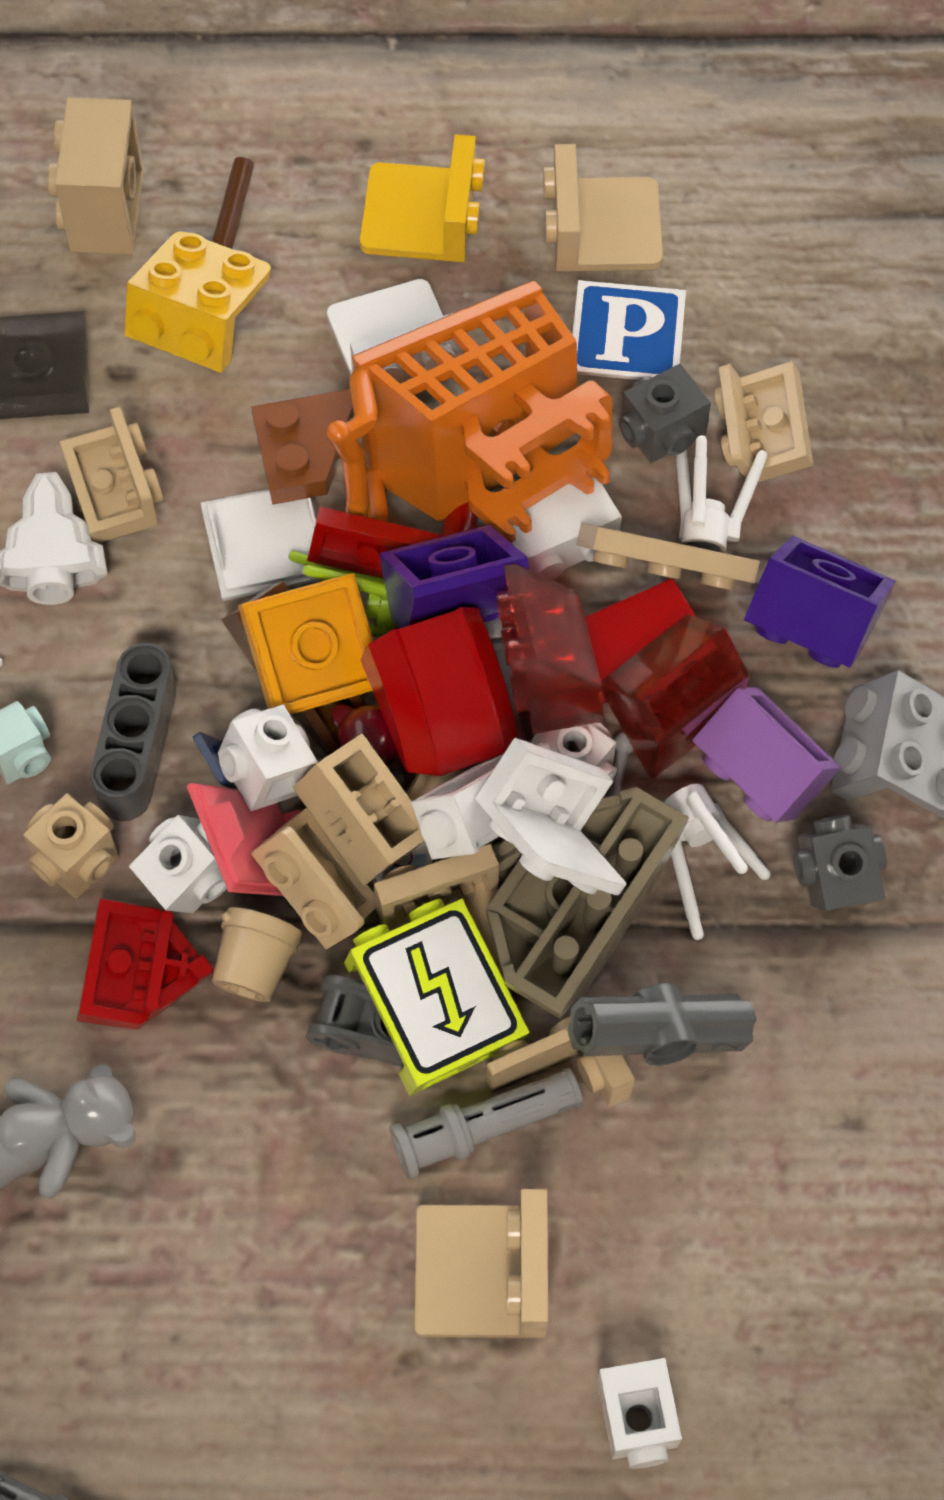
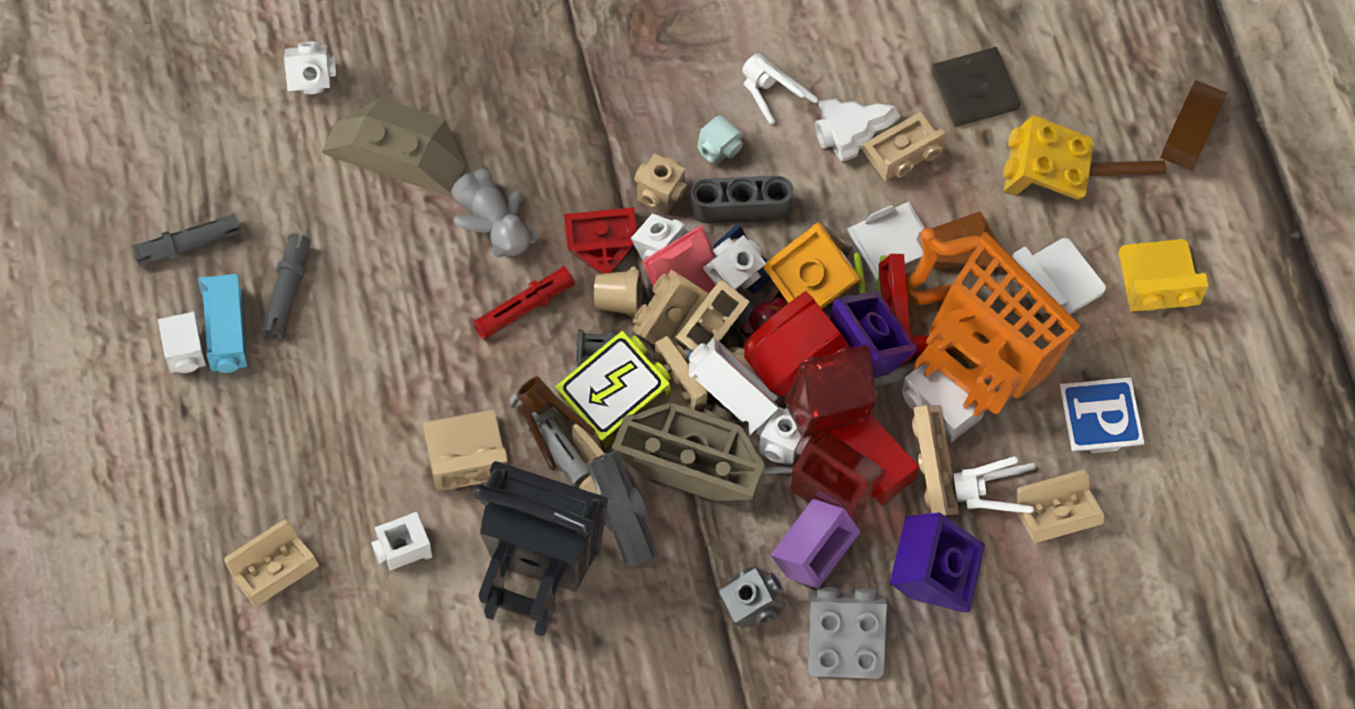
camera: 75 degrees right, 0 degrees up
tan brick [48,97,144,254] -> none
white bracket [475,738,626,895] -> none
tan bracket [543,144,663,271] -> none
dark grey brick [619,364,711,464] -> none
white plant [664,784,770,940] -> none
none -> red pin [472,266,575,341]
none -> black piece [473,461,608,636]
none -> reddish brown plant [516,376,595,470]
none -> reddish brown slope [1160,80,1227,171]

